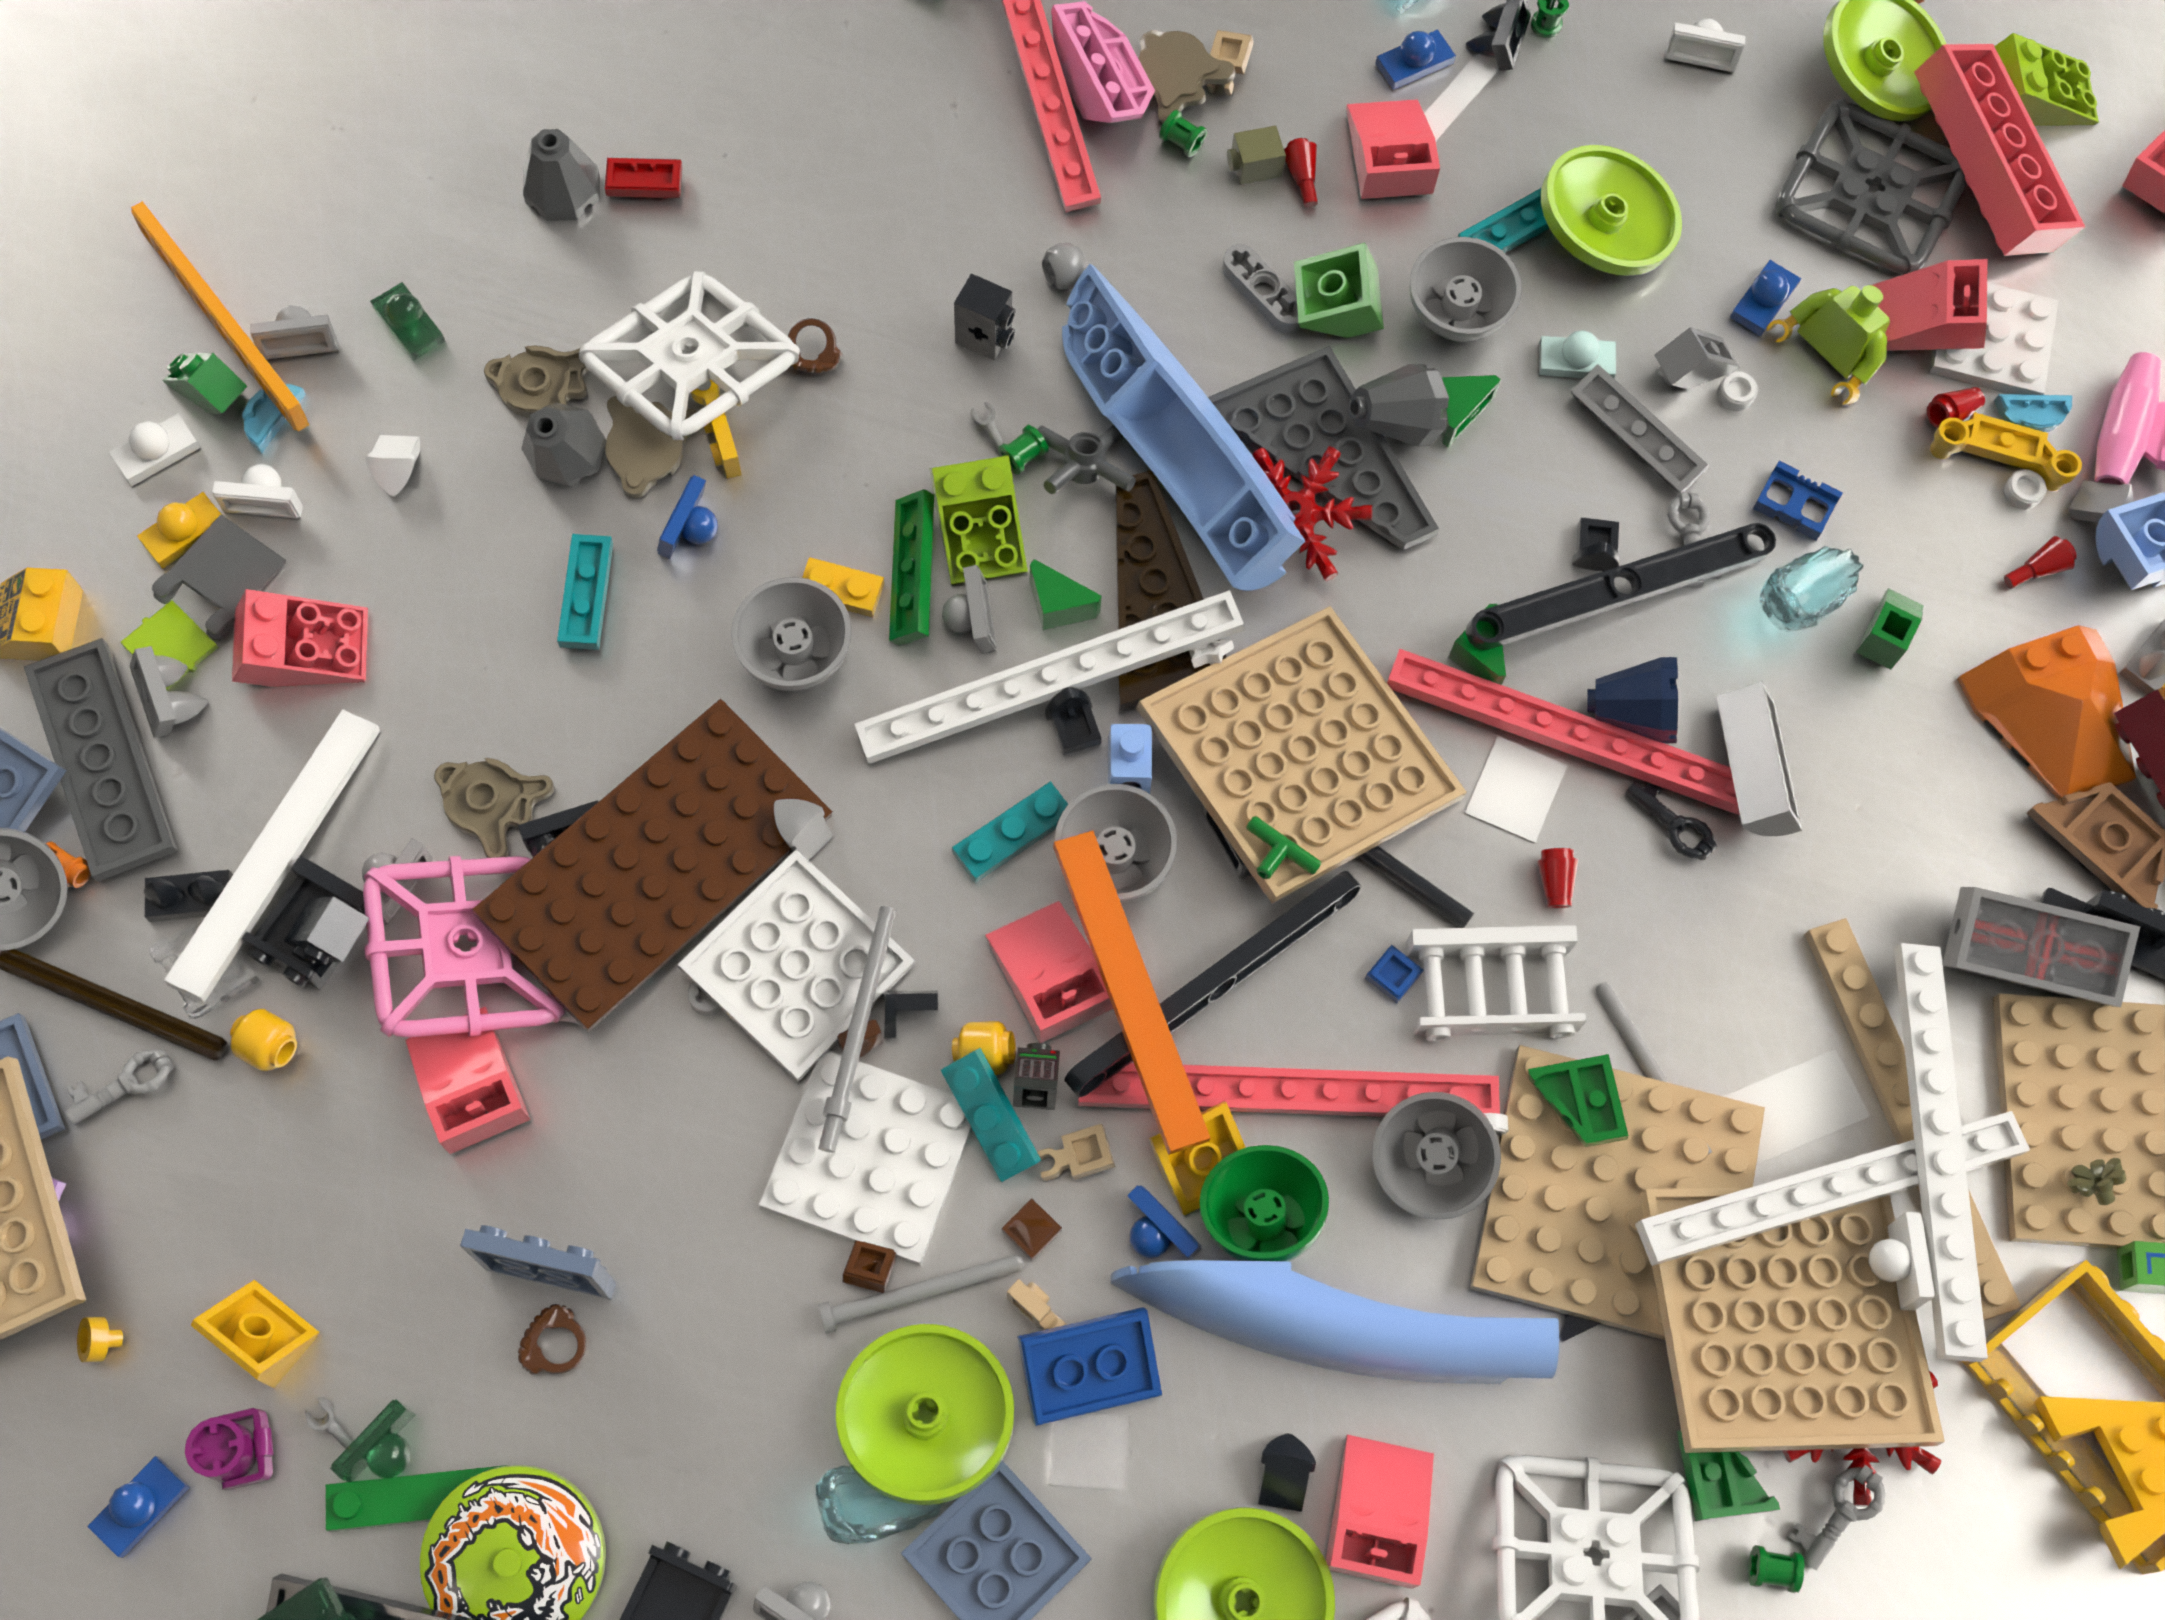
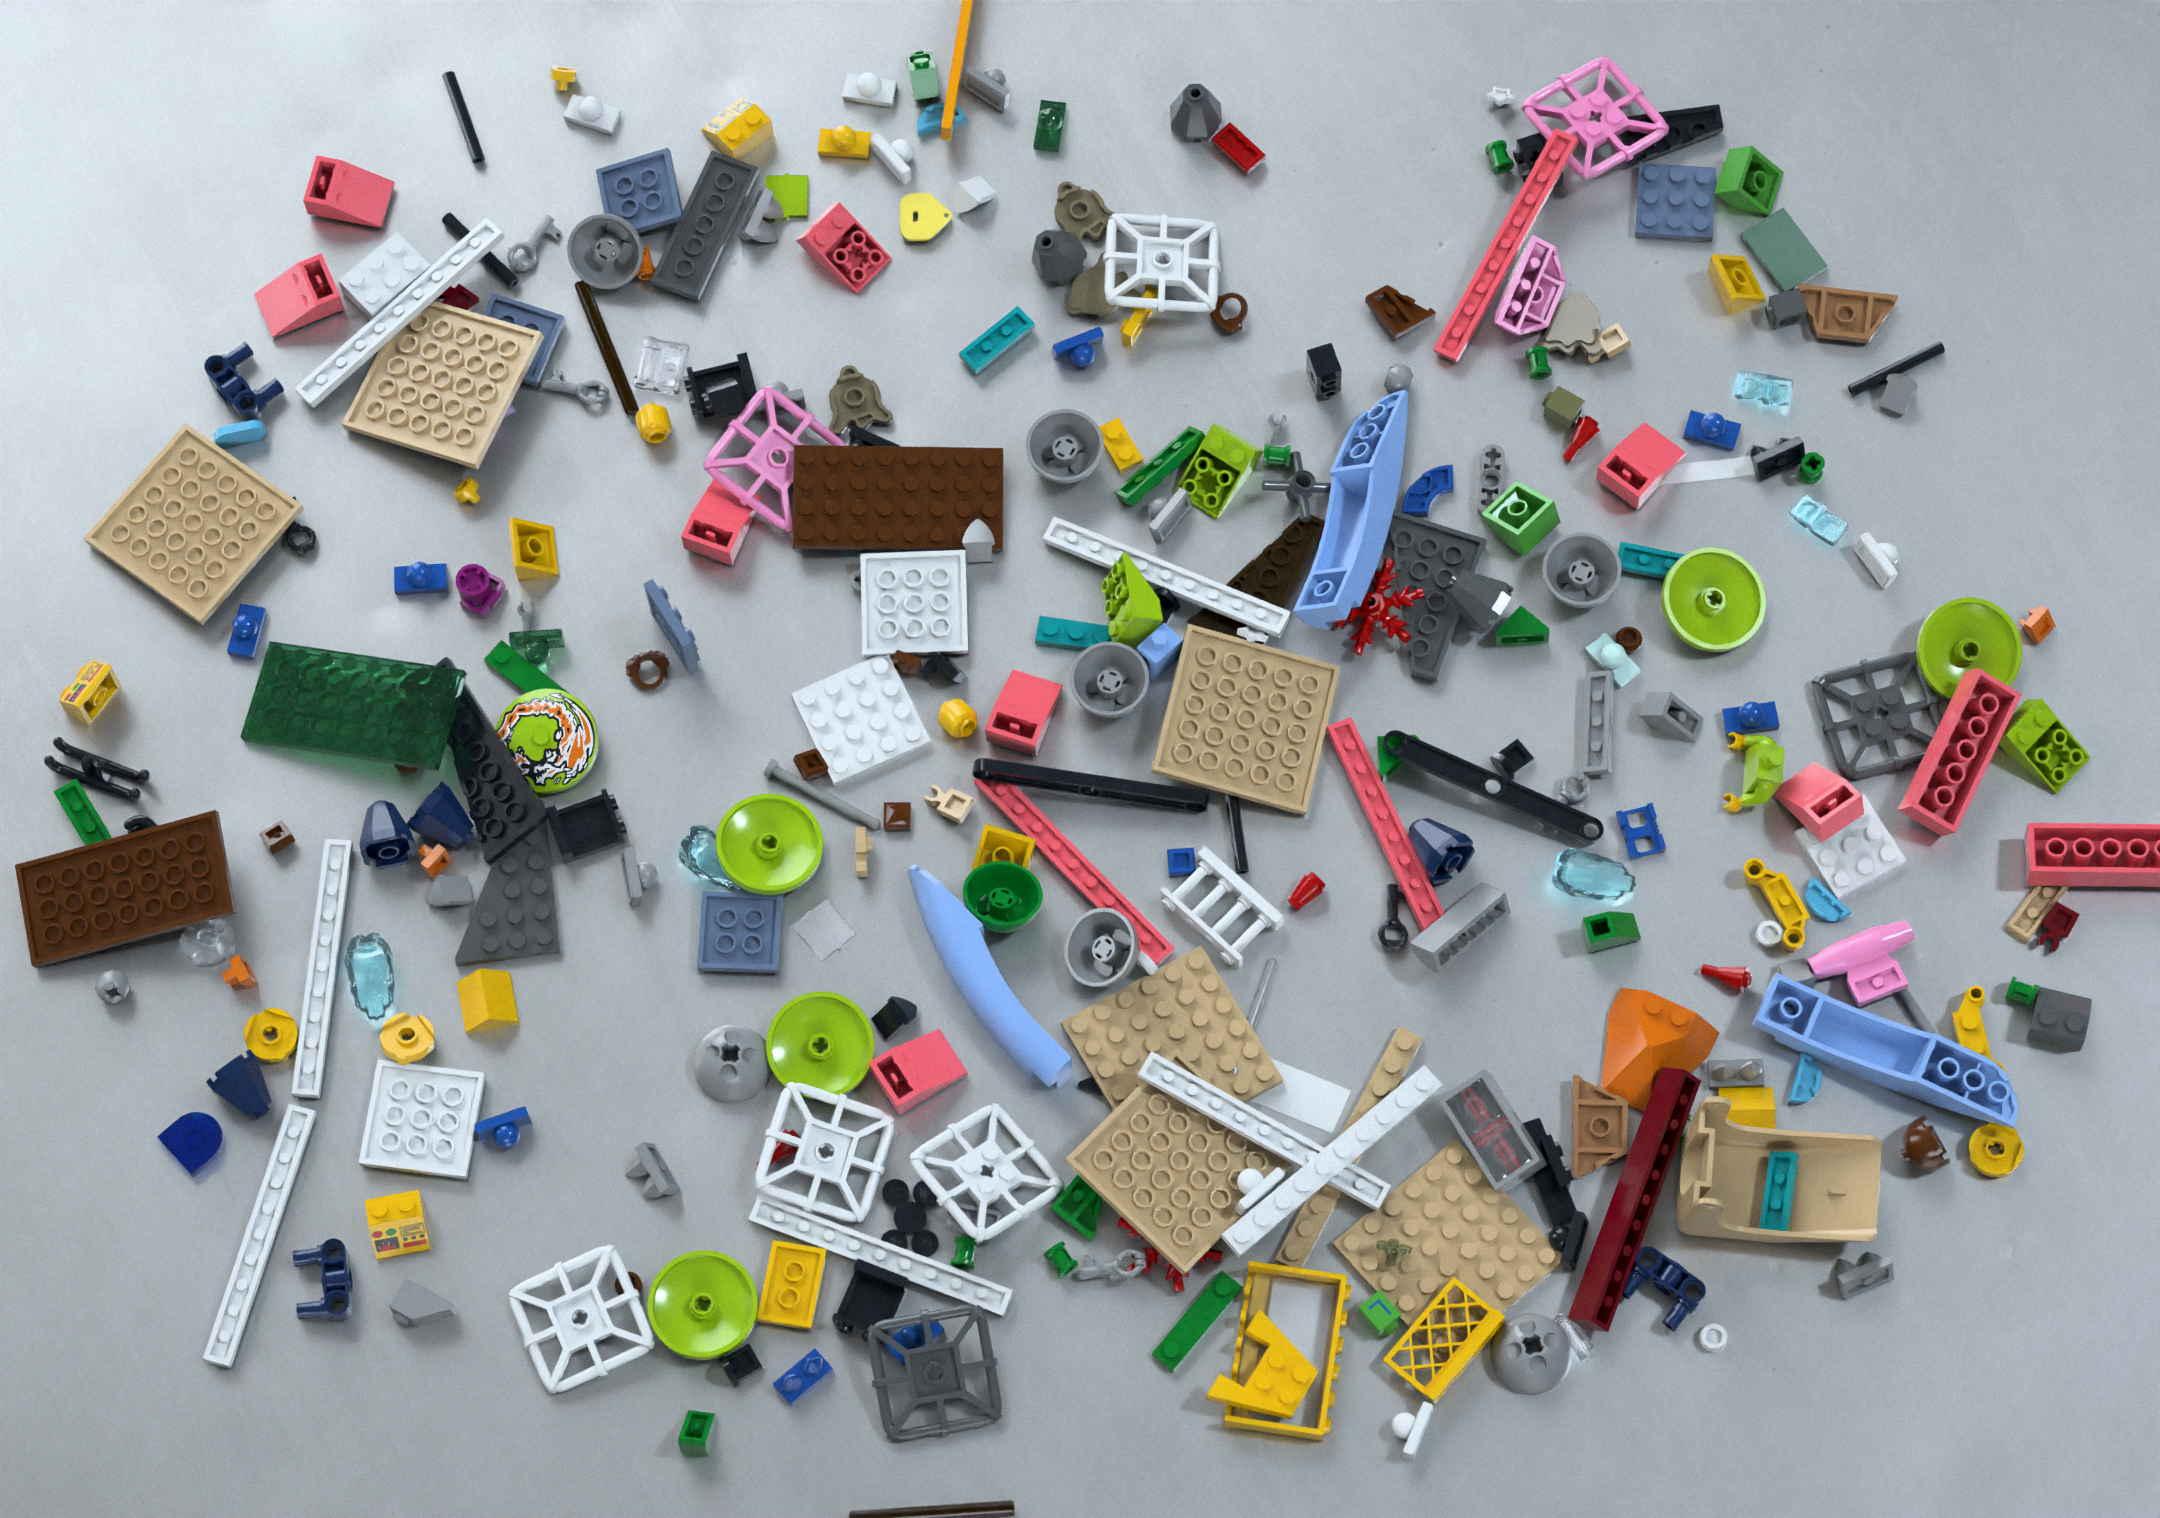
camera: 55 degrees right, 0 degrees up
black tile [144,870,233,922] -> none
dark grey flag [152,515,286,641] -> none
white tile [164,709,380,1003] -> none
light grey bar [818,906,896,1153] -> none
teal plate [940,1048,1041,1182] -> none
pearl dark grey slope [1013,1043,1060,1110] -> none
blue tile [1017,1307,1162,1426] -> none
green slope [1029,559,1102,630] -> none
orange tile [1053,830,1211,1155] -> none
blue tile [1127,1185,1202,1259] -> none
green piece [1246,816,1321,879] -> none
white sticker [1465,736,1567,843] -> none
green wing [1528,1054,1629,1147] -> none
white tile [1717,371,1758,411] -> none
red cone [1927,387,1985,428] -> none
none -> light yellow piece [900,193,952,241]
none -> lime slope [1101,552,1163,650]
none -> green plate [1152,1270,1243,1373]
none -> reddish brown wing [1365,285,1436,340]
none -> blue tile [1402,465,1454,517]
none -> reddish brown plate [1615,627,1642,653]
none -> clear light blue slope [1789,493,1849,547]

